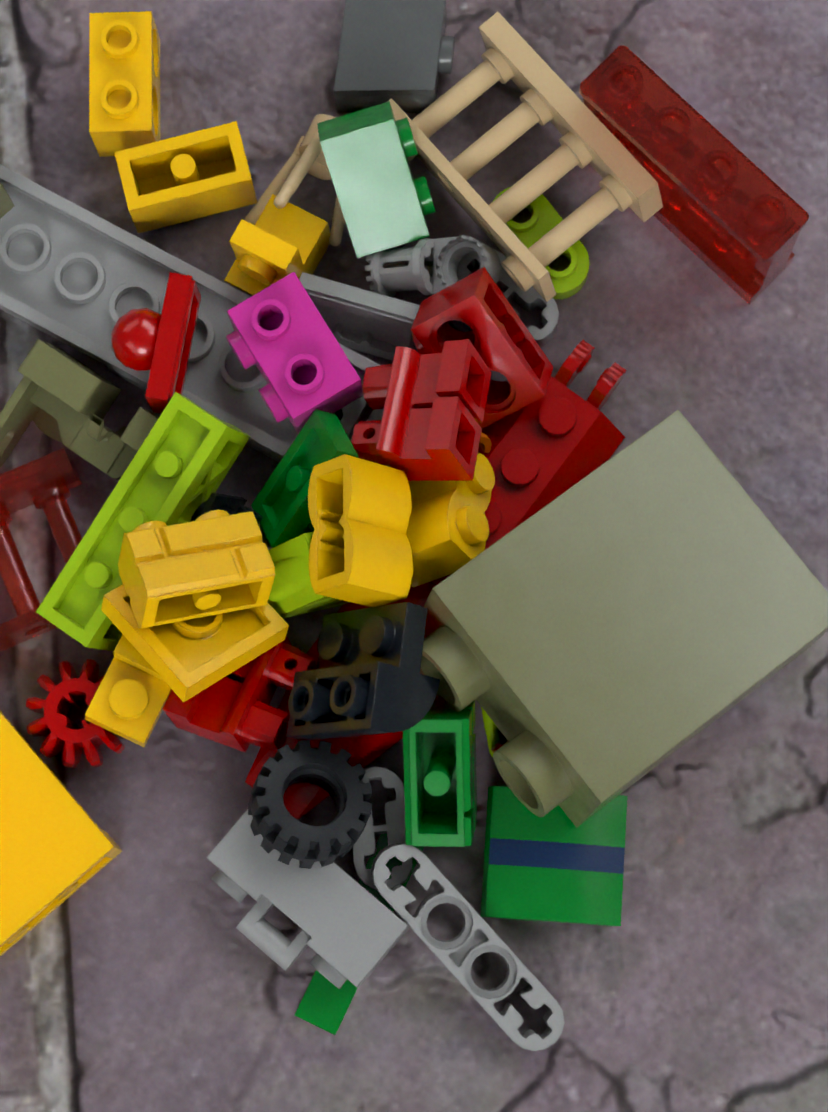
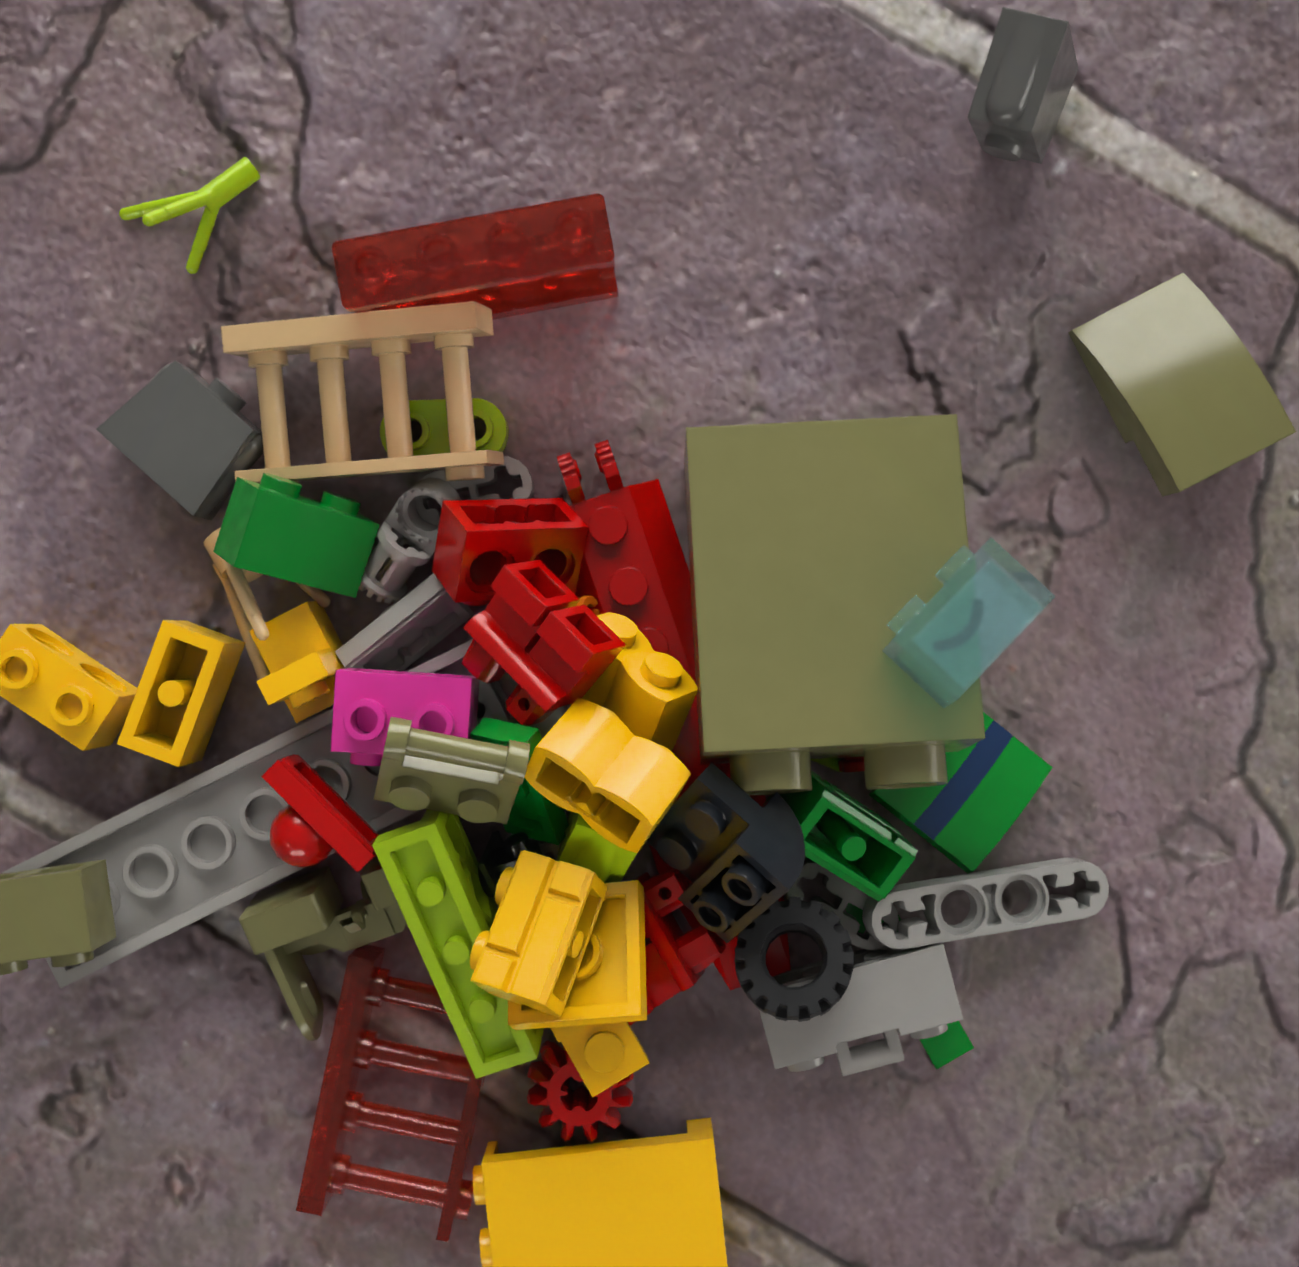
camera: 60 degrees left, 10 degrees up
none -> olive plate [373,716,530,824]
none -> clear light blue brick [882,537,1056,708]

